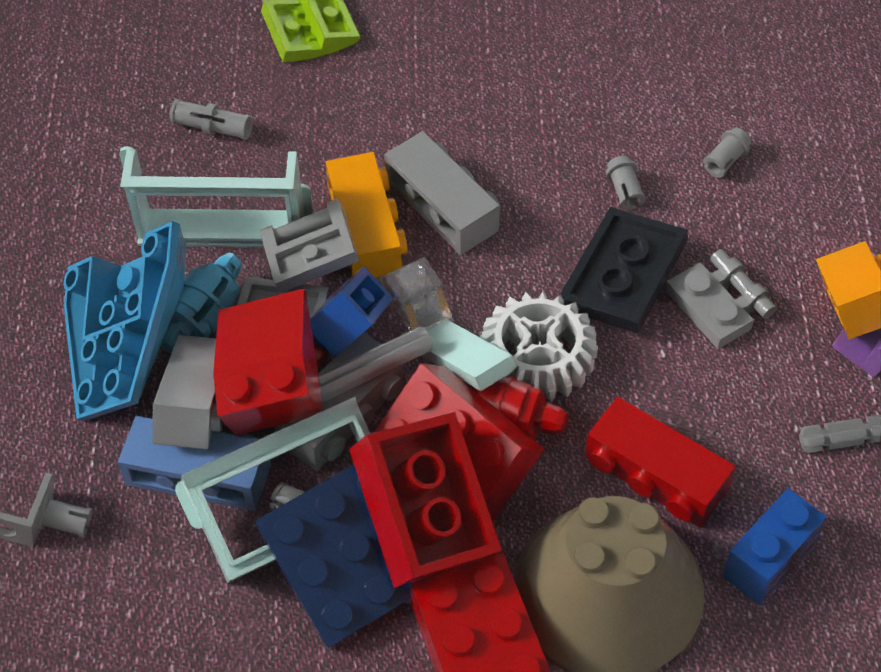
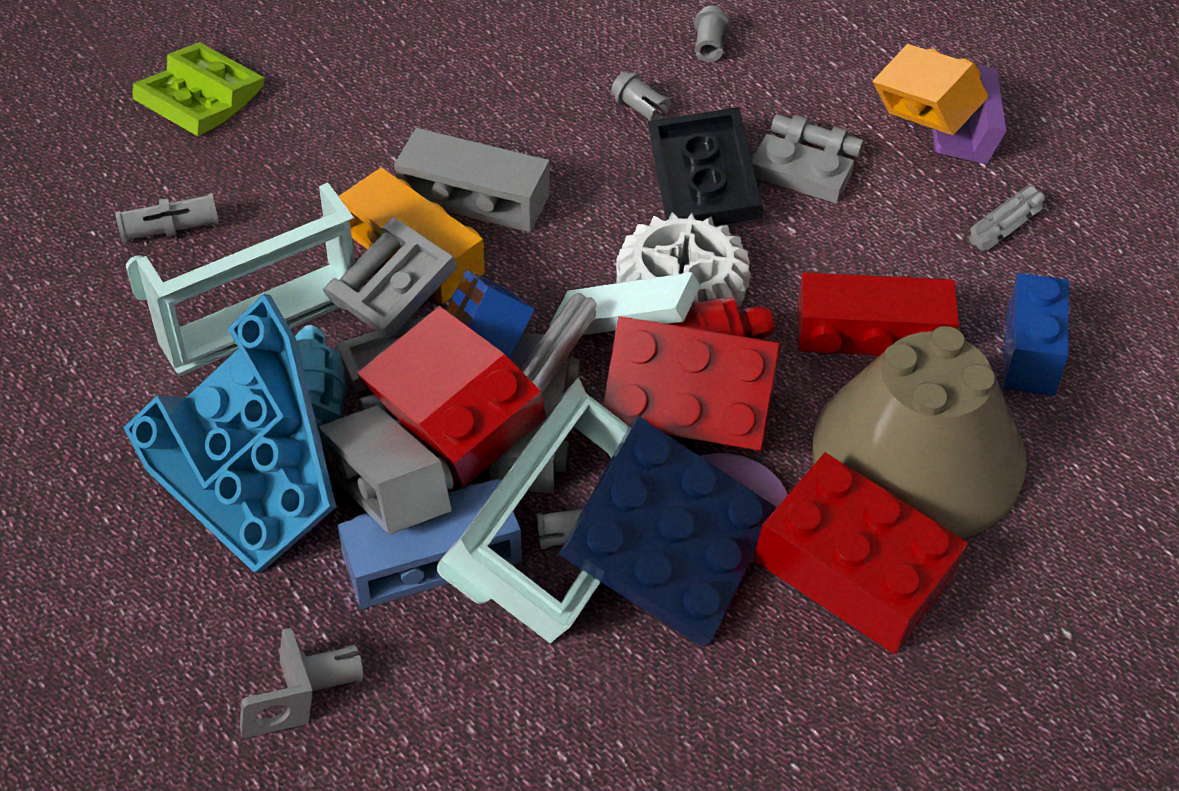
camera: 35 degrees left, 5 degrees down
red brick [349,411,502,588] -> none
clear slope [377,257,452,331] -> none

